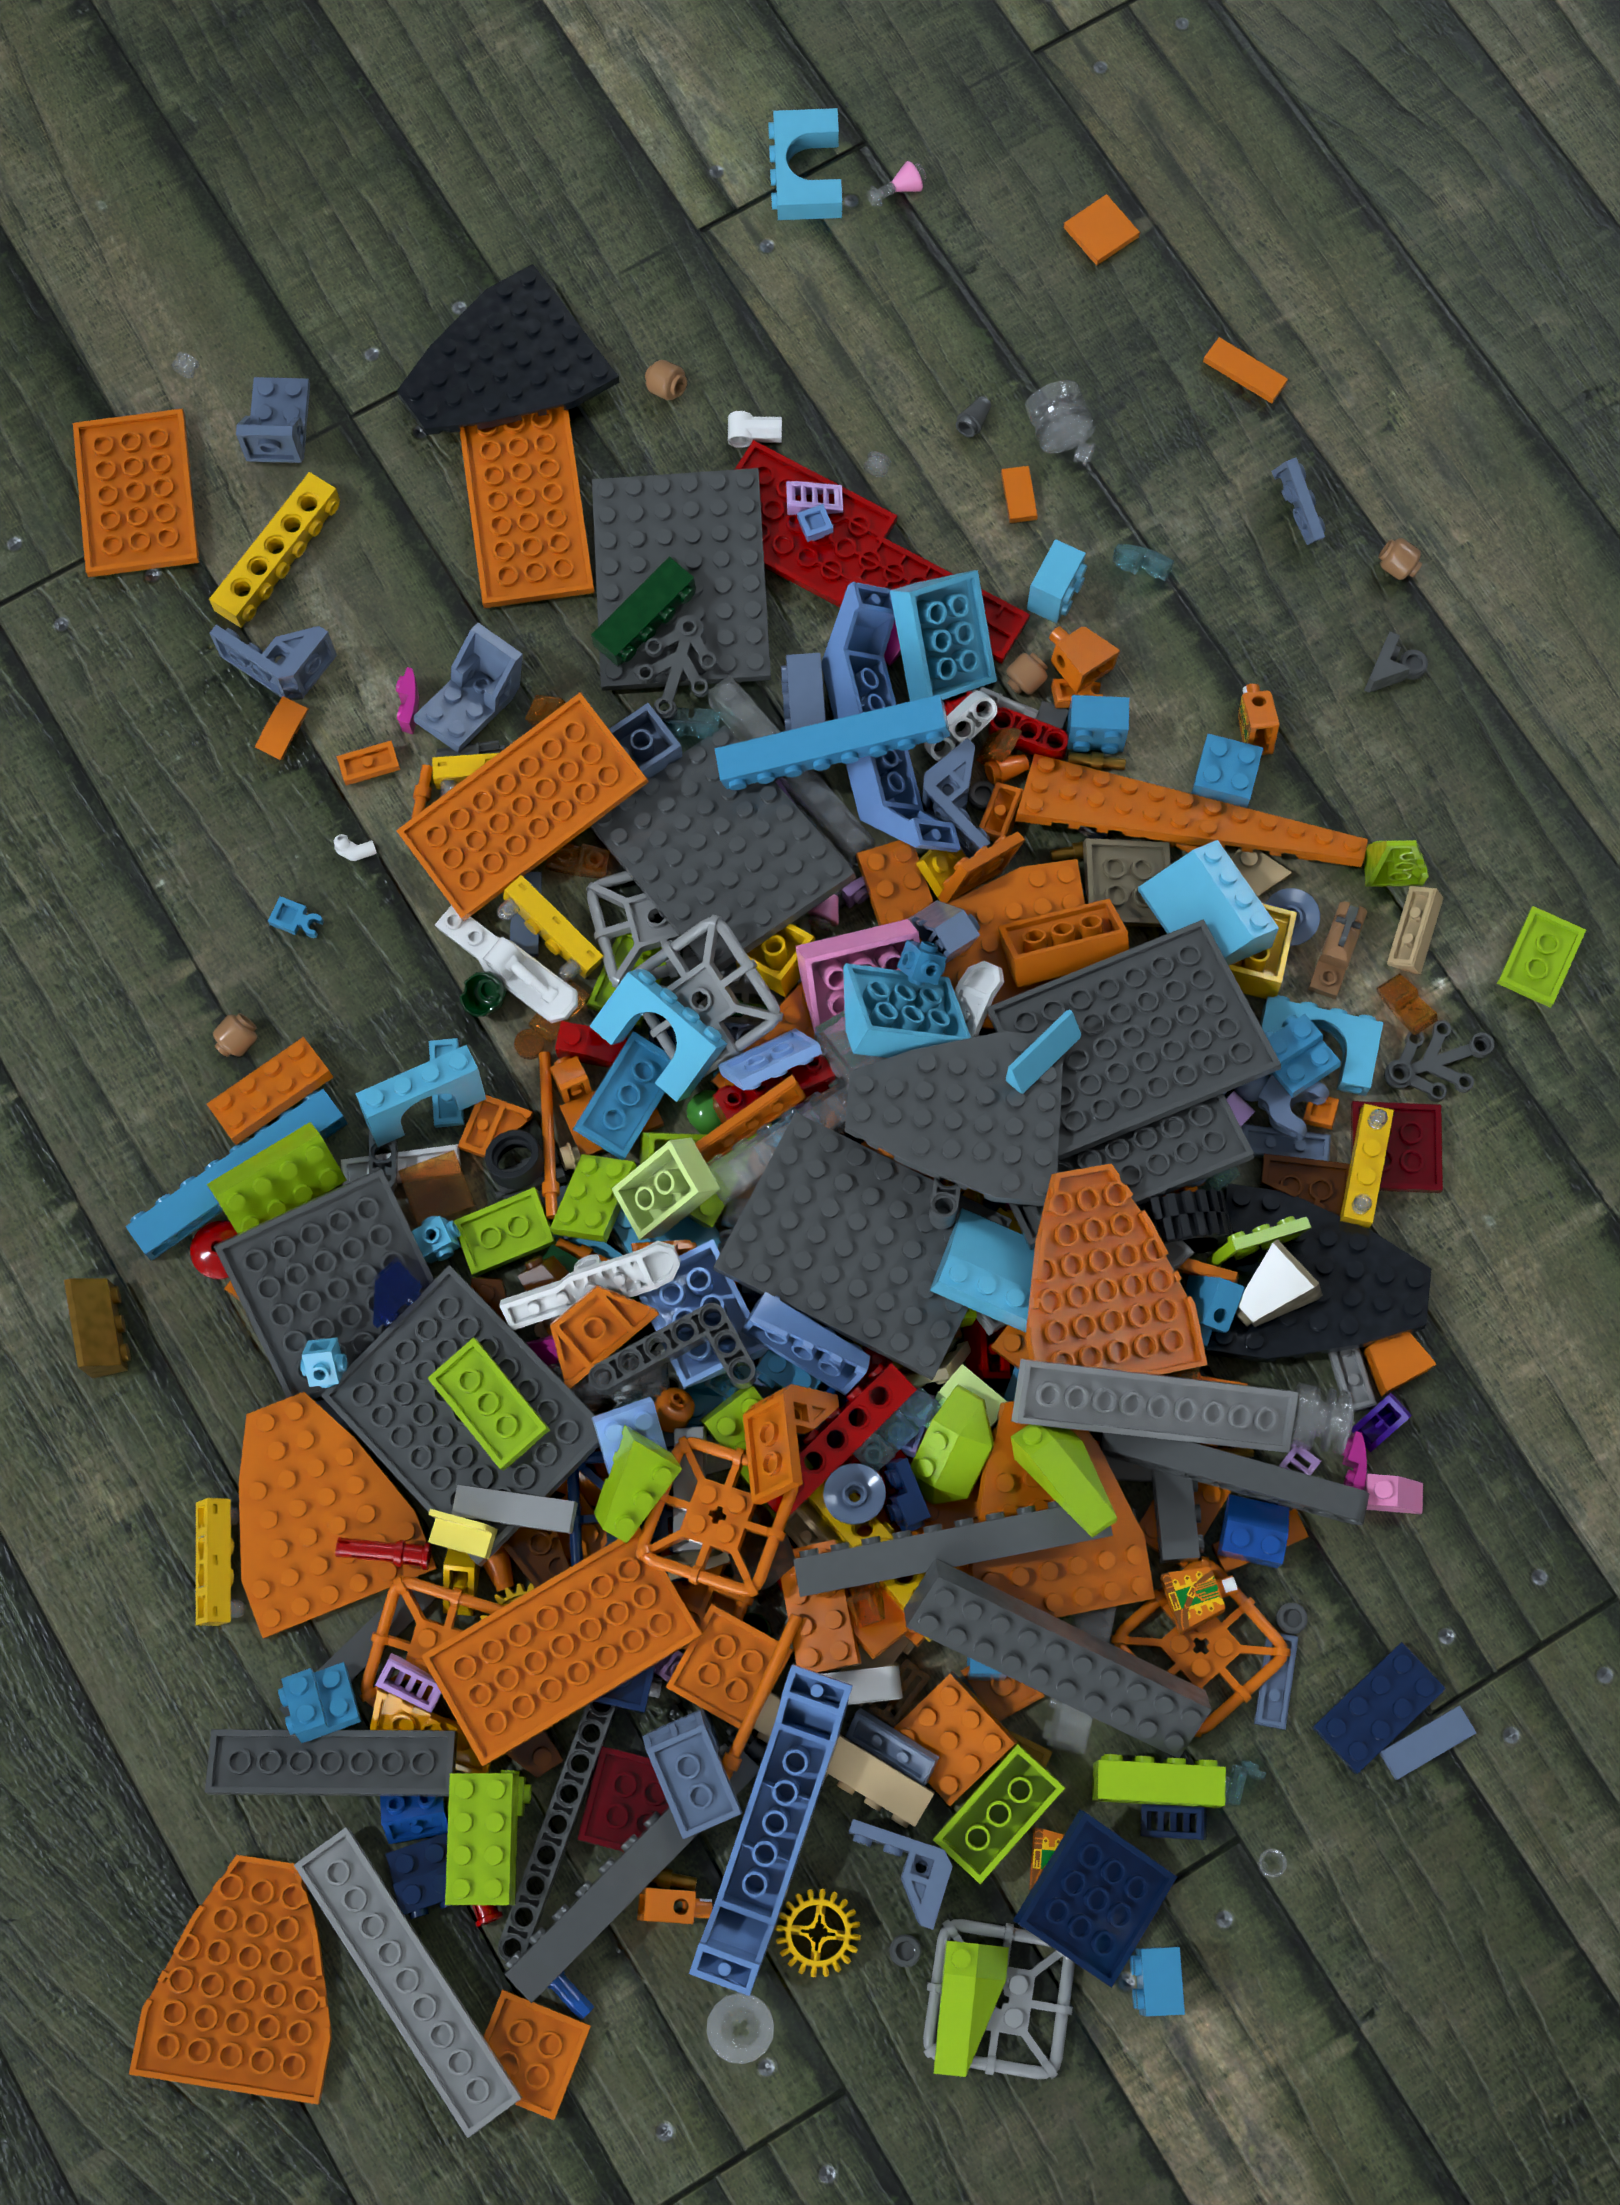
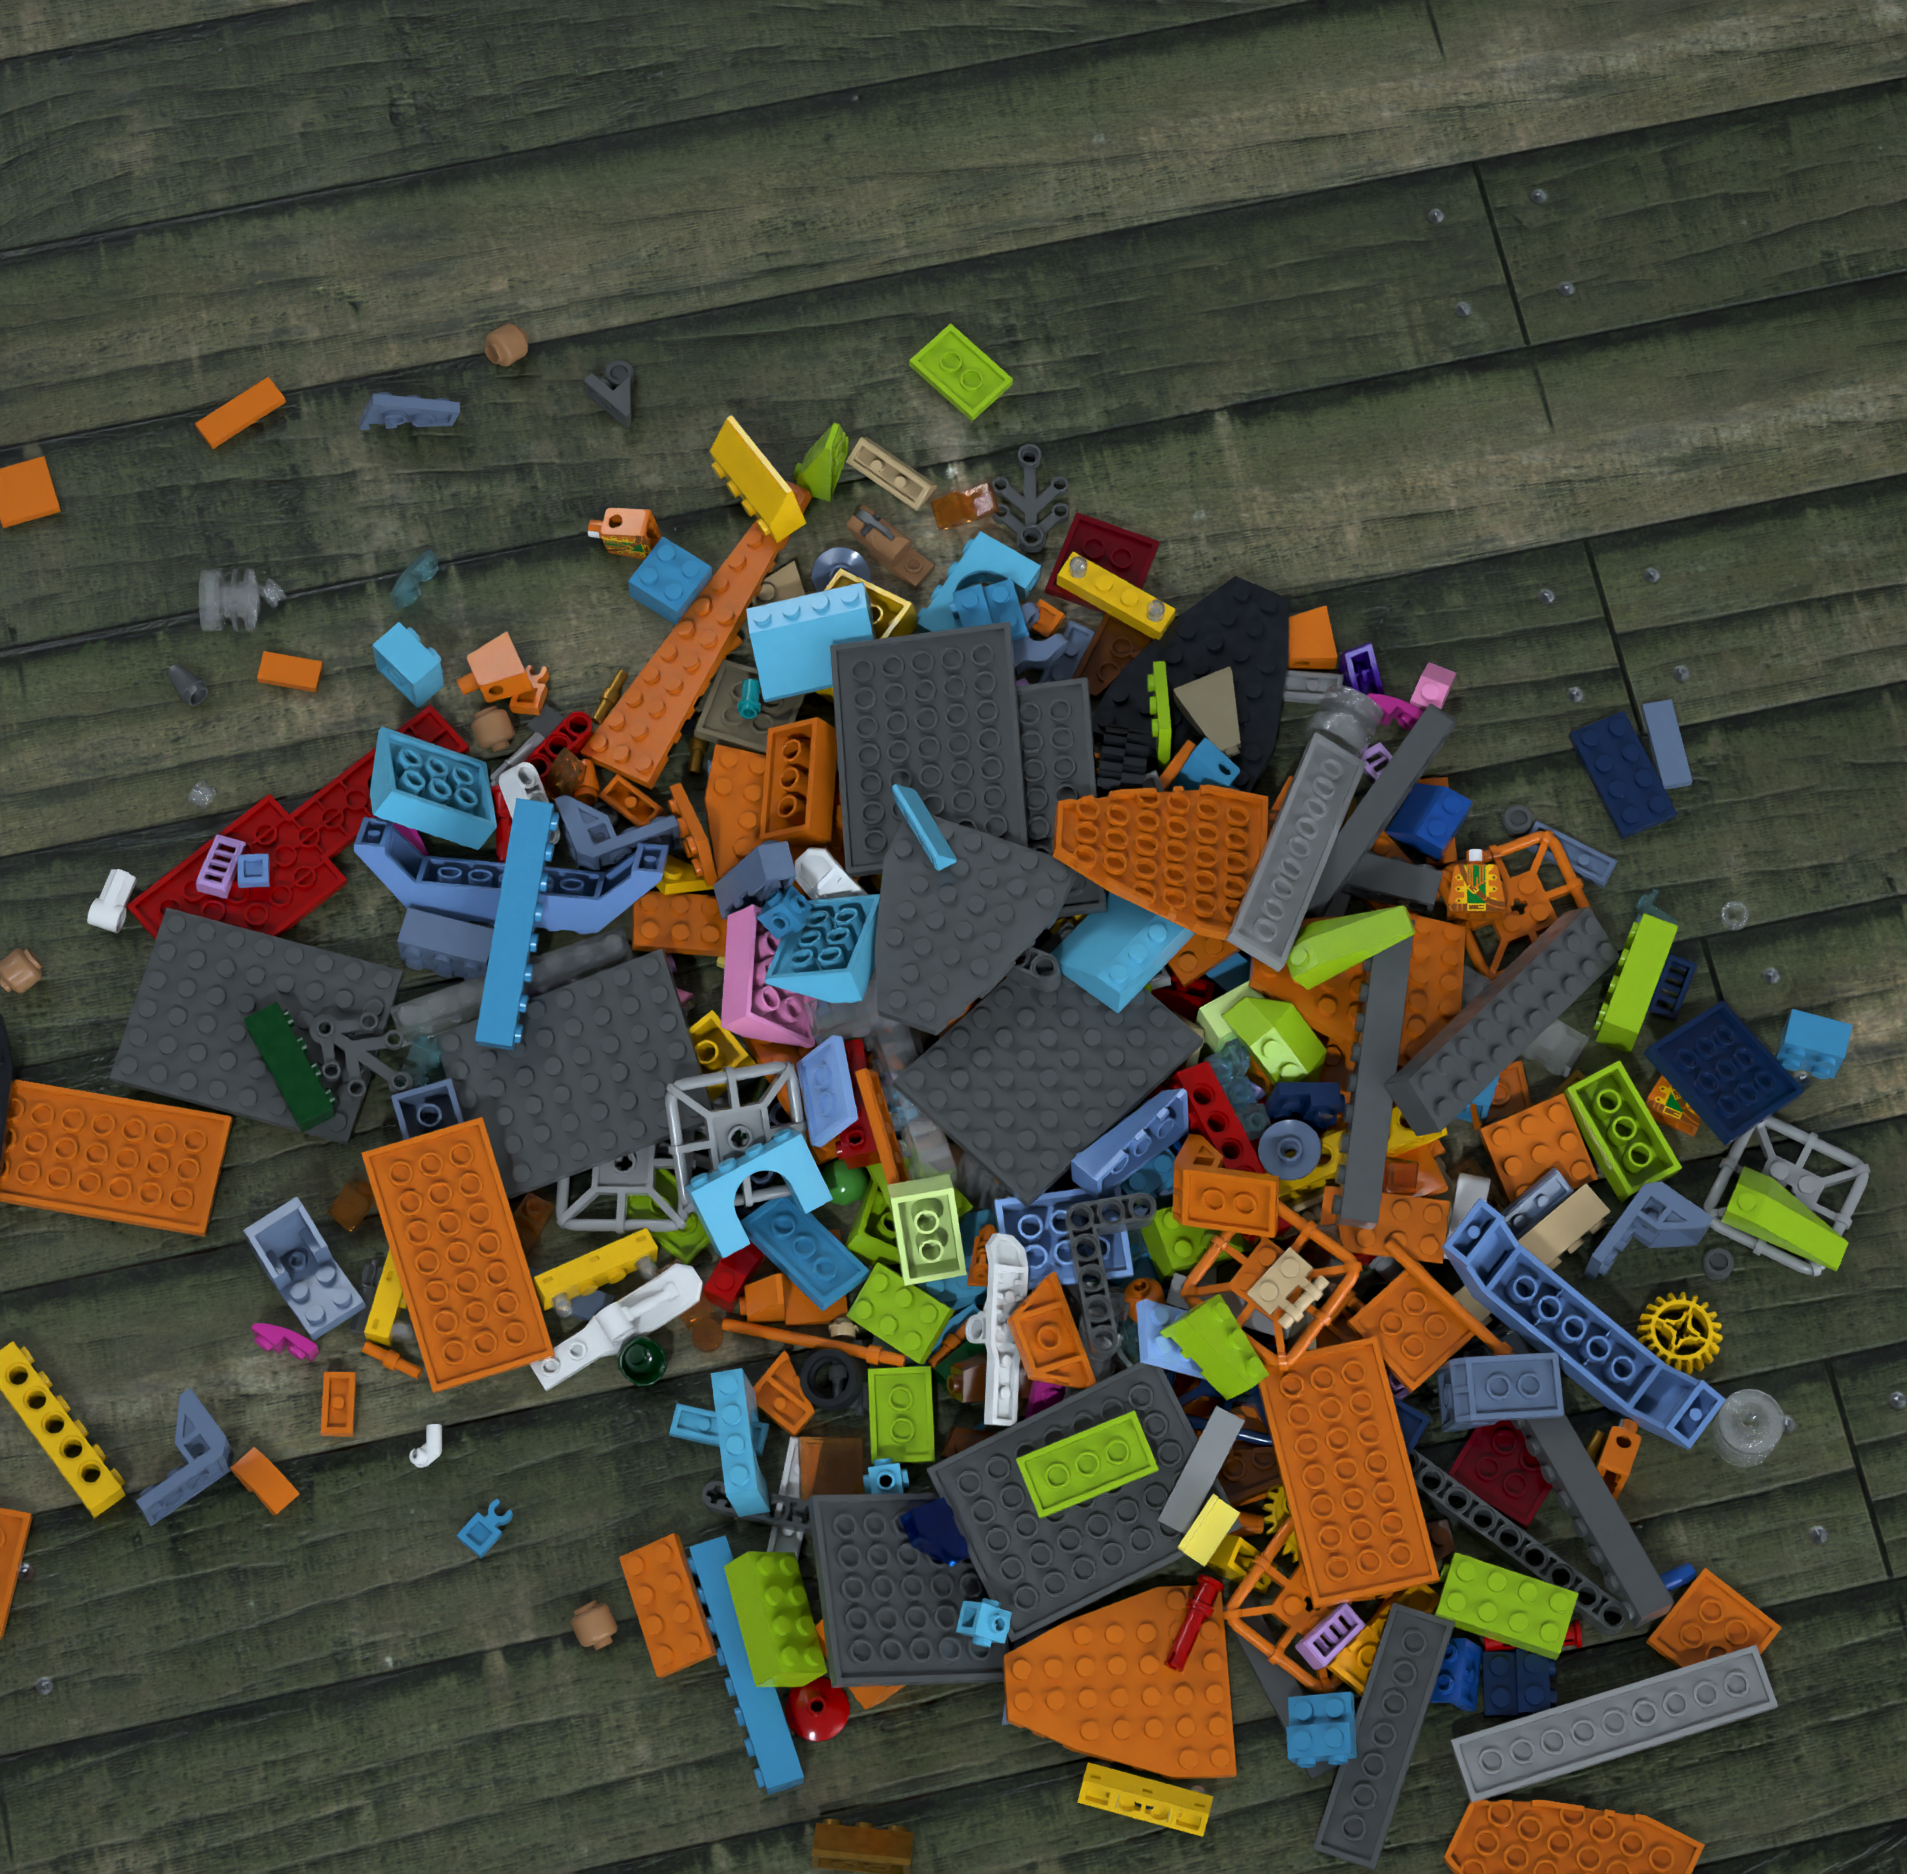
camera: 75 degrees left, 5 degrees down
dark azure brick [1067,695,1129,754] -> none
none -> yellow slope [710,415,807,543]
none -> teal pin [737,679,761,719]
none -> tan plate [1247,1247,1329,1330]

